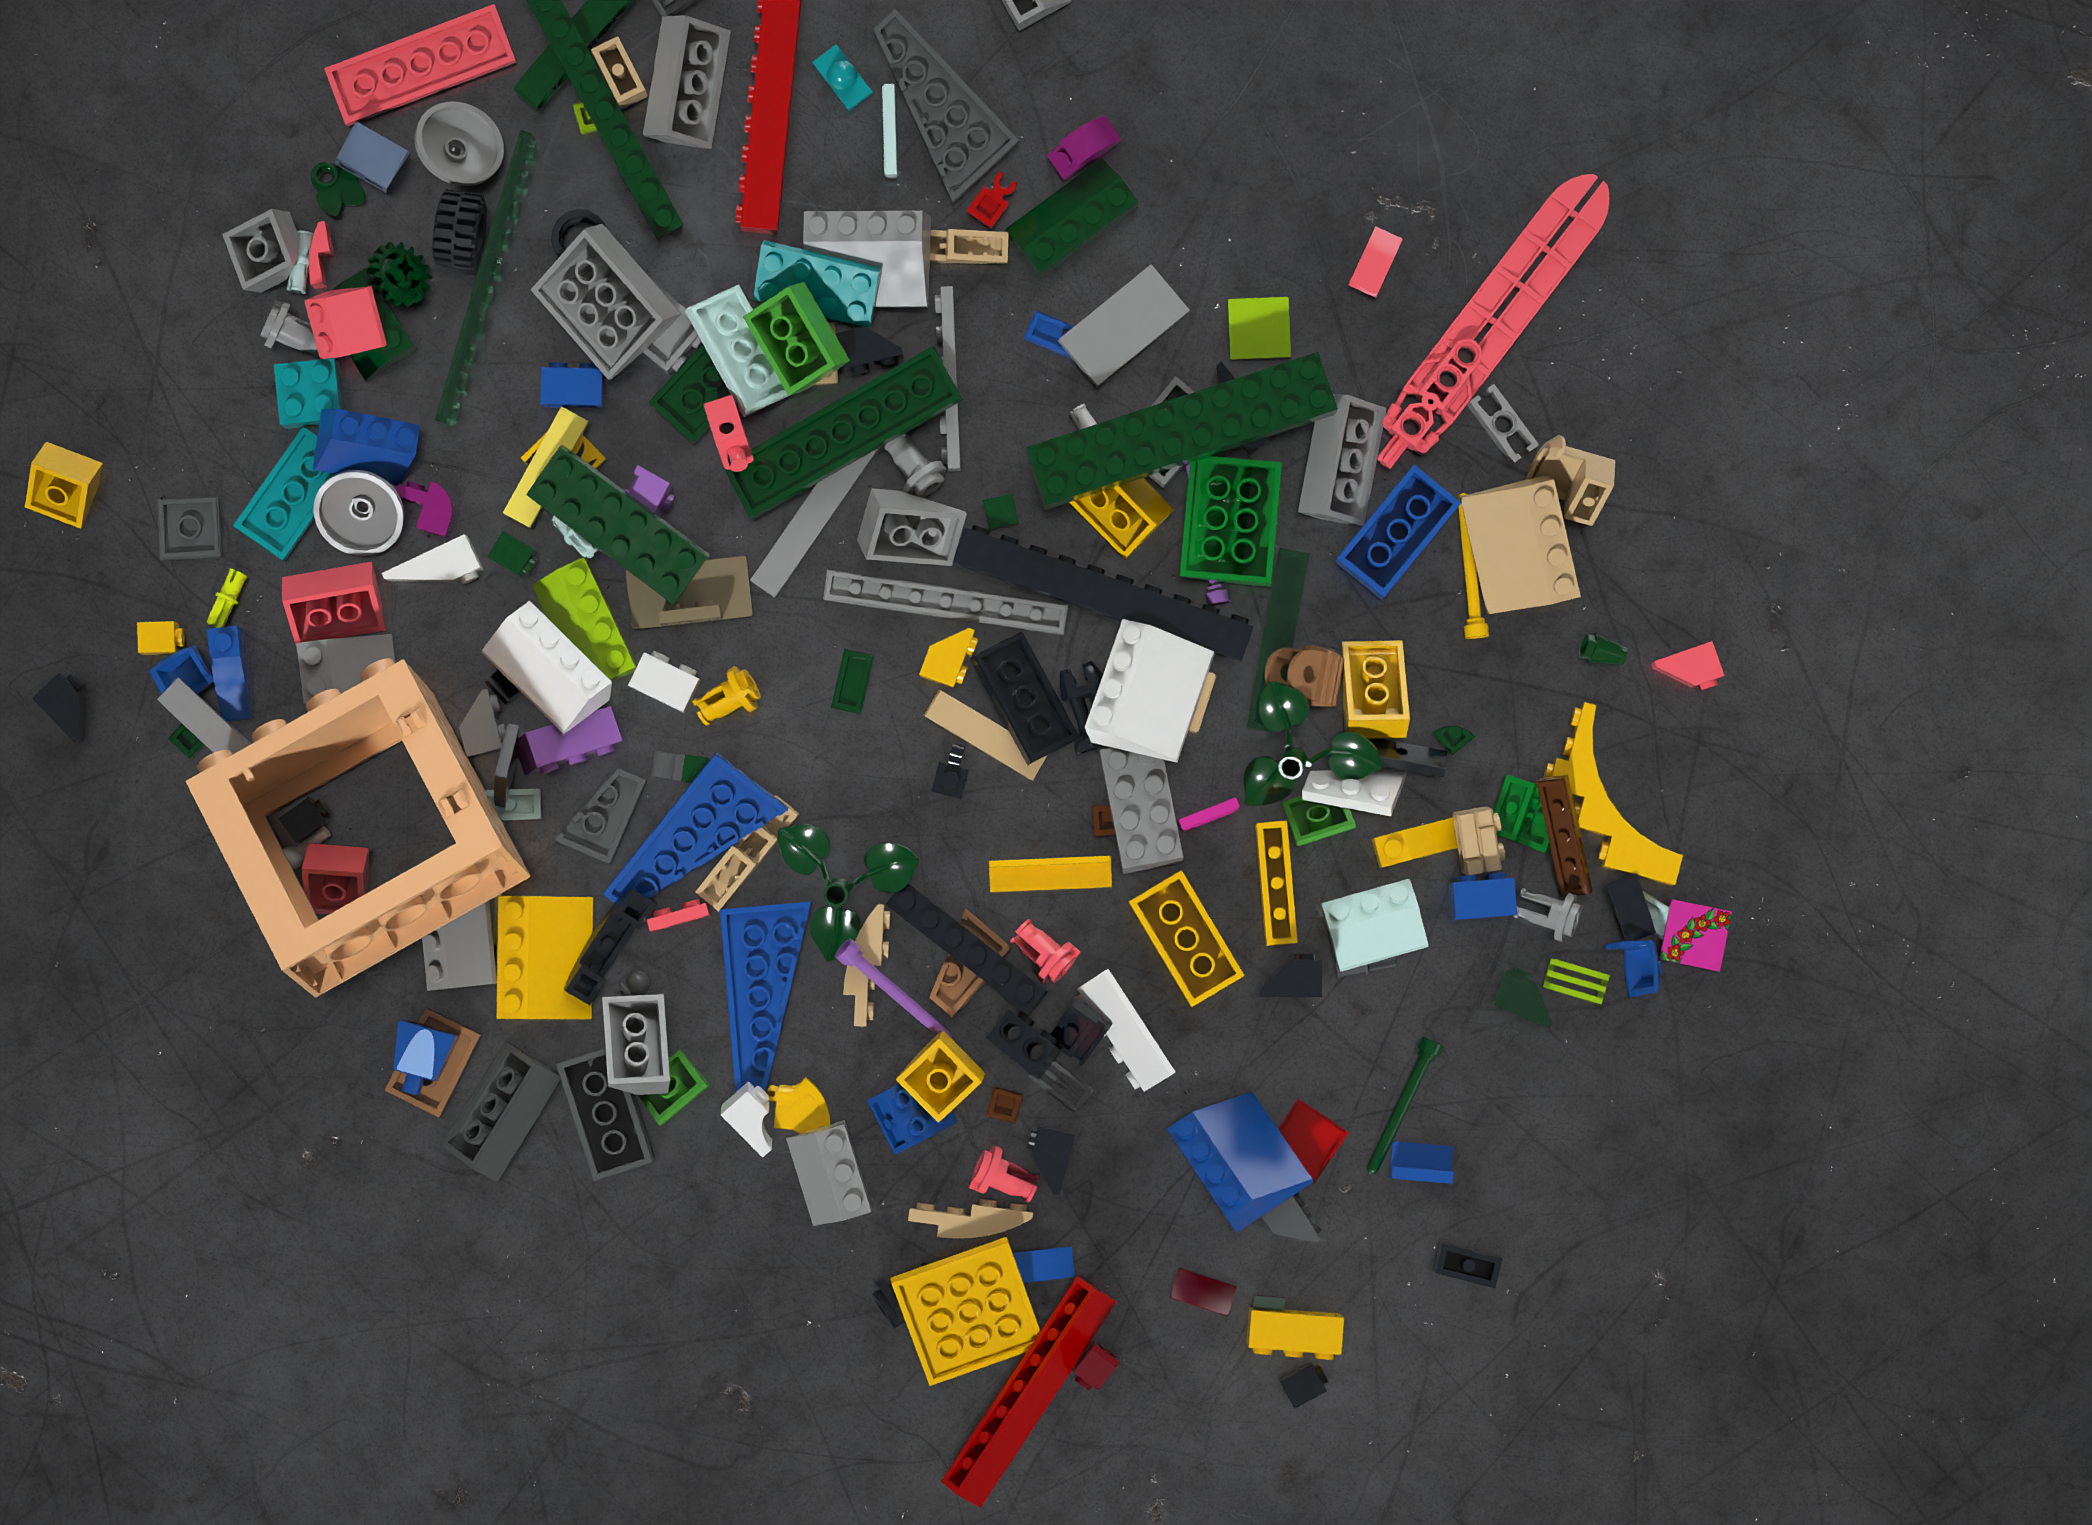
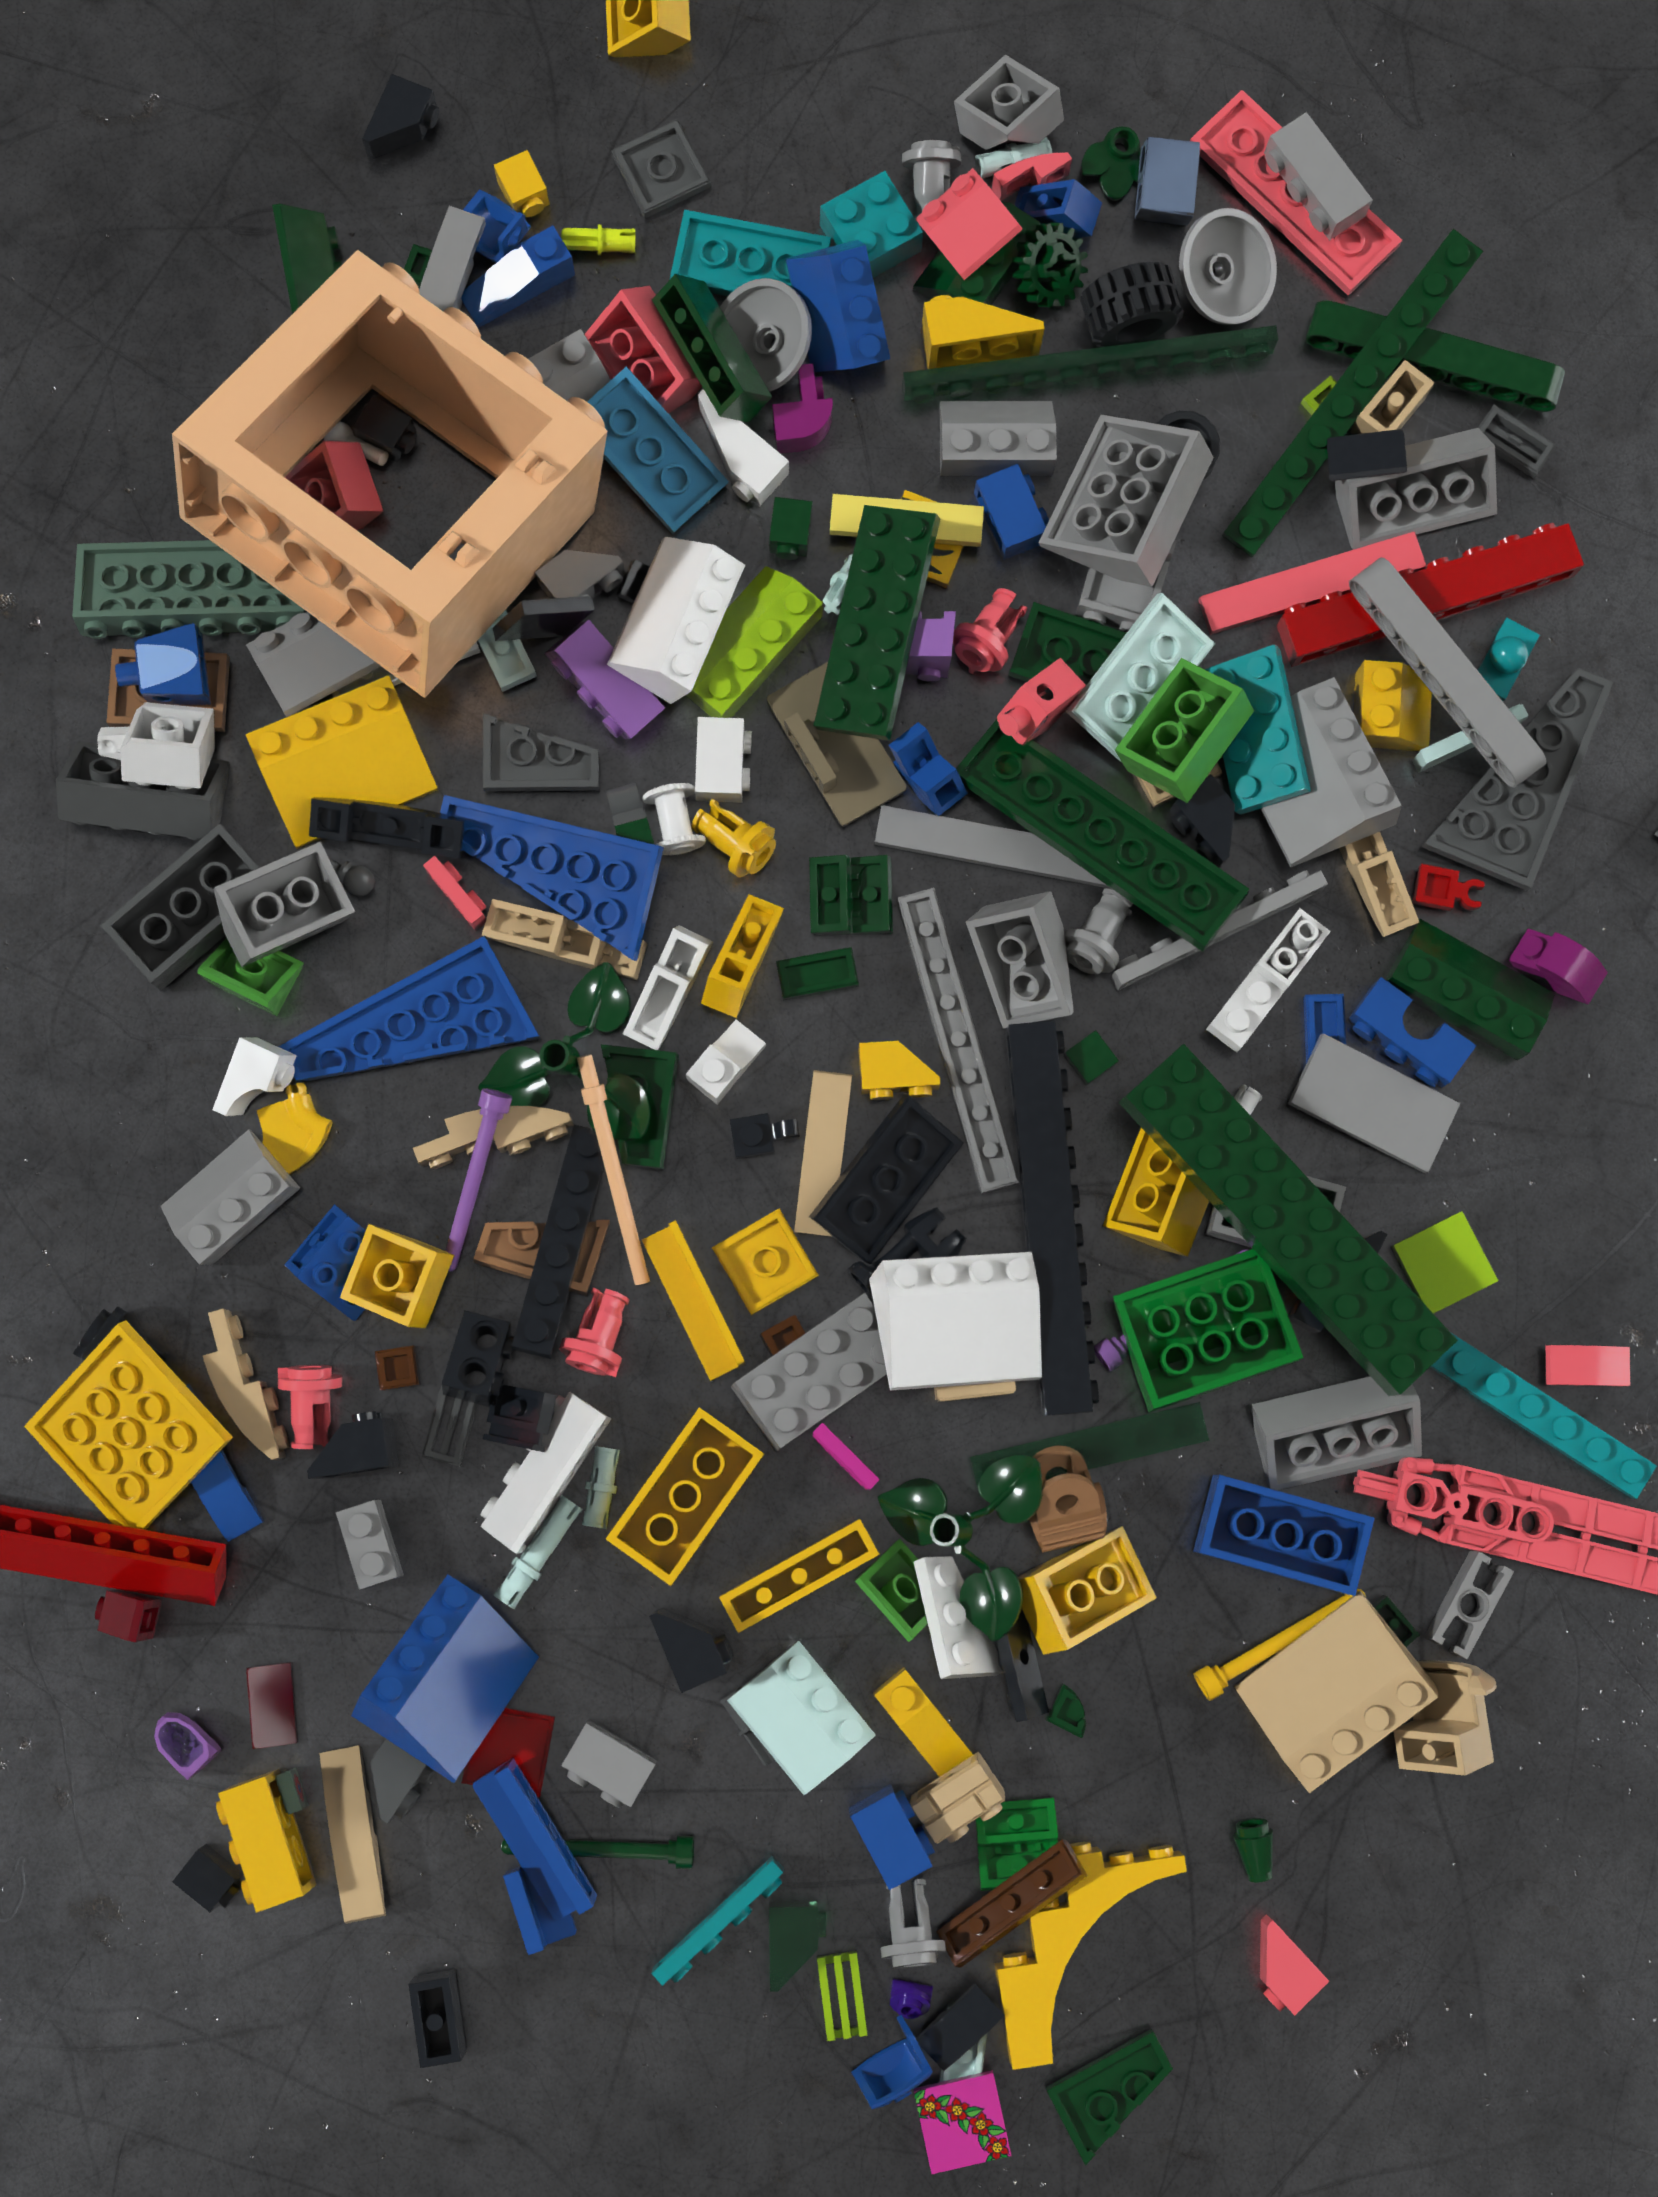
camera: 60 degrees right, 5 degrees down
none -> sand green bracket [72,540,306,639]
none -> white hinge [97,702,215,789]
none -> rock [154,1712,222,1780]
none -> dark green slope [272,203,342,313]
none -> tan slope [319,1745,386,1924]
none -> light grey brick [336,1500,404,1590]
none -> blue panel [472,1758,597,1921]
none -> light aqua pin [494,1495,583,1609]
none -> light grey brick [561,1720,657,1808]
none -> light nougat bar [577,1054,650,1285]
none -> light aqua pin [582,1446,620,1529]
none -> dark azure plate [587,366,729,534]
none -> dark green wing [601,1044,679,1170]
none -> white slope [623,925,713,1050]
none -> white hose [642,783,706,855]
none -> teal plate [651,1856,783,1986]
none -> dark green brick [652,274,772,422]
none -> white arch [686,1020,766,1105]
none -> yellow slope [701,894,784,1018]
none -> yellow tile [712,1208,819,1316]
none -> dark green slope [809,855,893,935]
none -> blue brick [889,722,968,816]
none -> dark purple plate [890,1979,933,2019]
none -> yellow slope [921,295,1045,375]
none -> light grey slope [939,401,1057,476]
none -> coral piece [953,588,1028,674]
none -> blue slope [1015,179,1102,238]
none -> dark green wing [1046,2029,1173,2166]
none -> coral tile [1198,531,1426,635]
none -> white slope [1206,908,1331,1053]
none -> light grey brick [1264,112,1373,241]
none -> black slope [1327,429,1407,481]
none -> blue arch [1347,977,1477,1088]
none -> light grey beam [1349,557,1546,788]
none -> yellow slope [1354,660,1432,751]
none -> dark green piece [1372,1595,1420,1647]
none -> teal plate [1429,1333,1657,1499]

